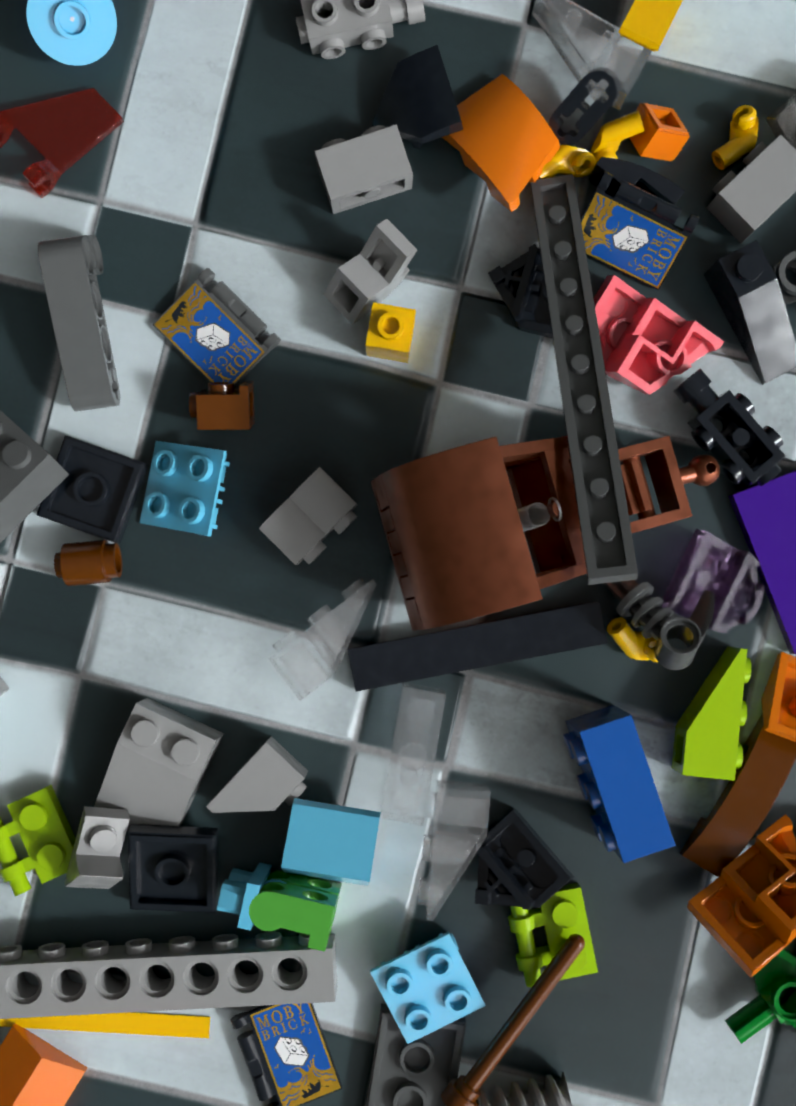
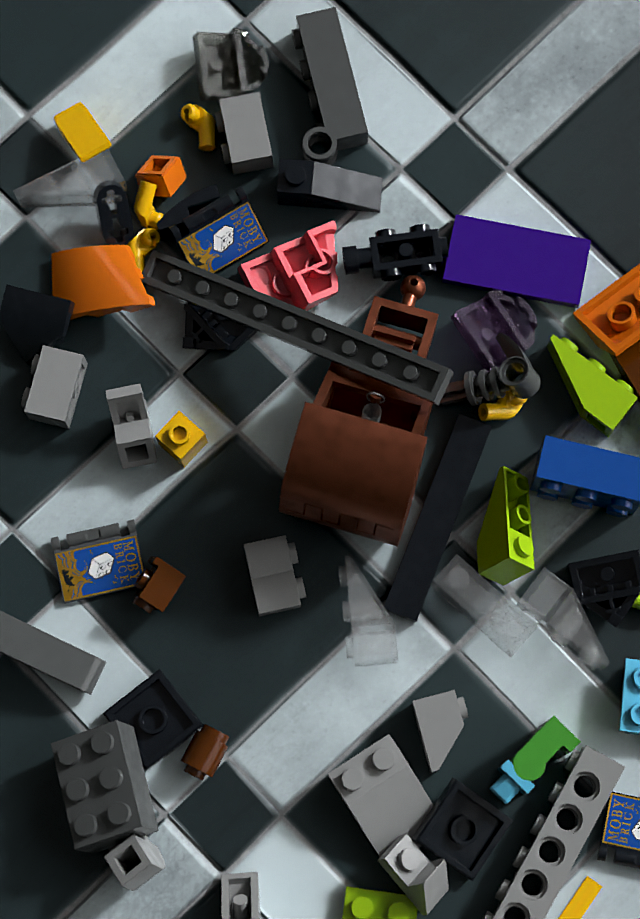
camera: 50 degrees left, 10 degrees down
medium azure hinge [140,441,230,537] -> none
medium azure slope [281,798,381,886] -> none
none -> lime slope [477,466,535,586]

